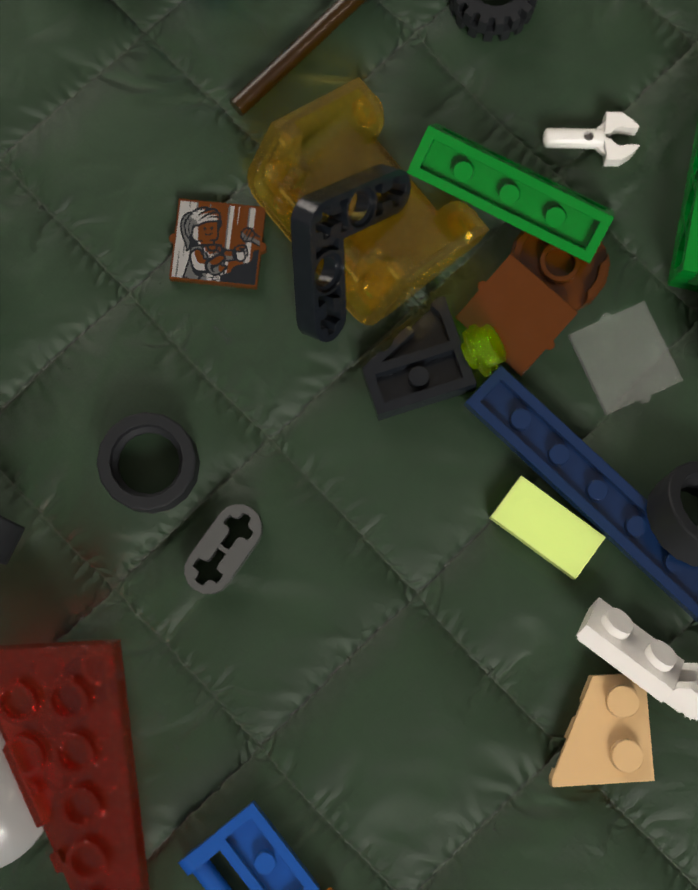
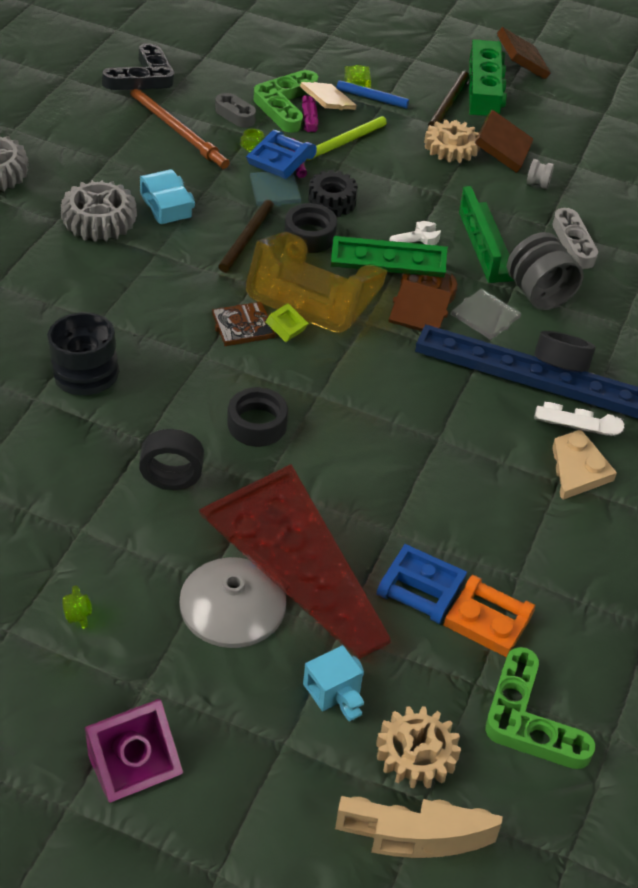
camera: 25 degrees left, 35 degrees down
dark grey beam [184,504,263,594] -> none
black beam [291,164,411,342] -> none
black wing [362,296,477,421] -> none
clear neon green plate [461,324,506,377] -> none
yellowish green tile [489,475,606,580] -> none
none -> lime plate [265,303,309,342]
none -> black tyre [284,203,337,253]

